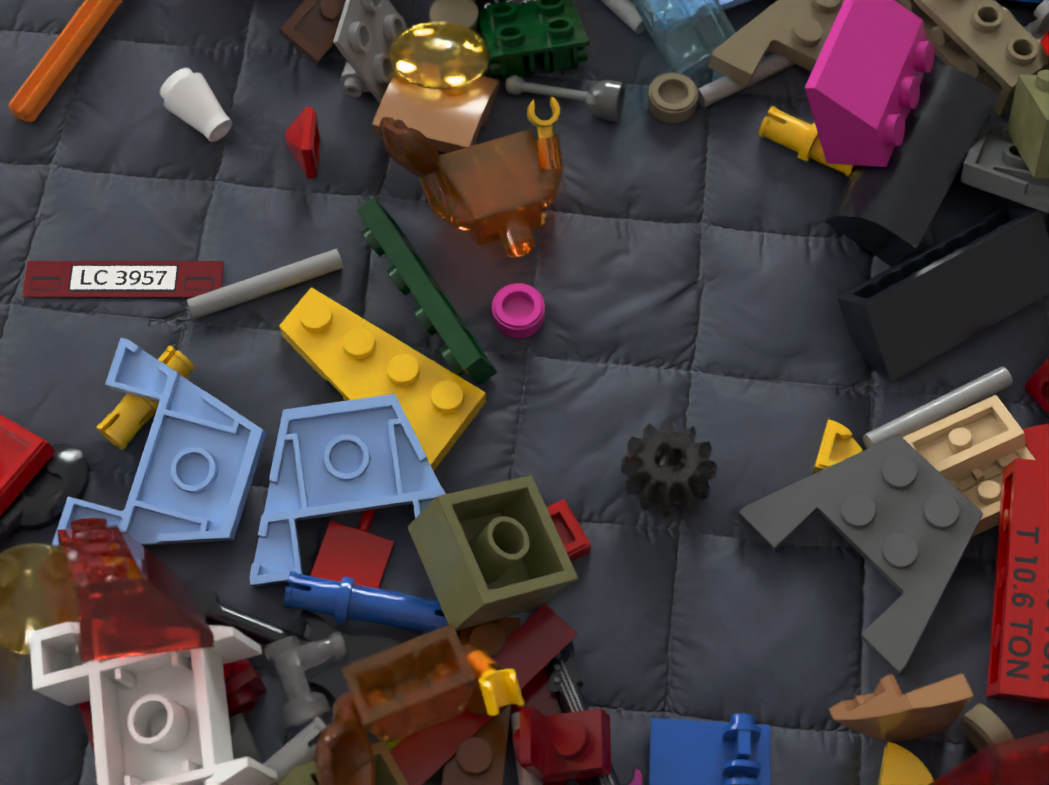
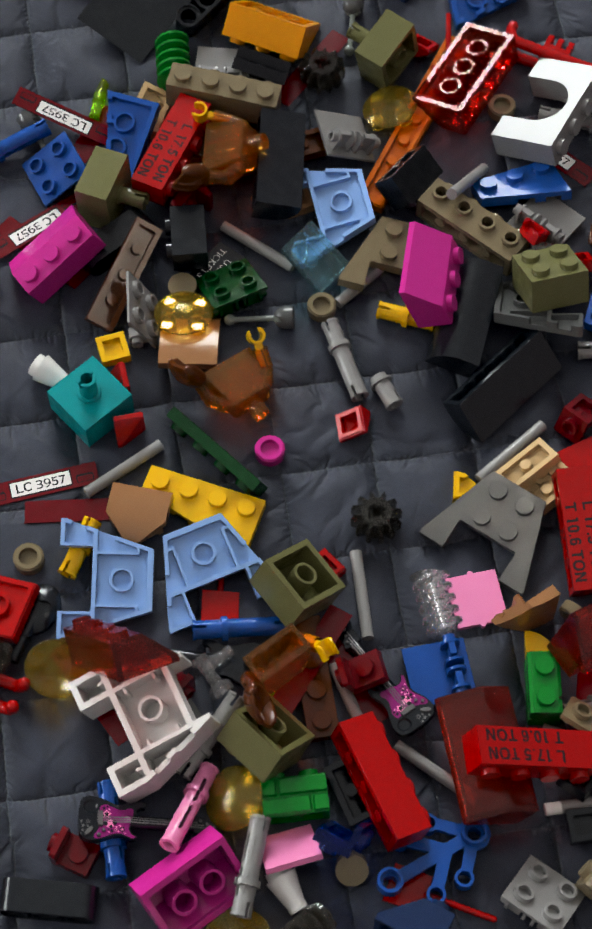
camera: 15 degrees left, 0 degrees up
none -> dark tan tile [13,543,45,575]
none -> dark red sticker [24,498,110,524]
none -> teal brick [47,356,135,447]
none -> yellow tile [95,331,132,368]
none -> medium nougat slope [106,482,174,544]
none -> red slope [113,412,146,448]
none -> light grey pin [321,317,369,402]
none -> red slope [335,405,371,443]
none -> light grey bar [350,550,374,641]
none -> light grey pin [370,371,403,411]
none -> clear piece [409,568,463,639]
none -> bright pink piece [445,569,506,631]

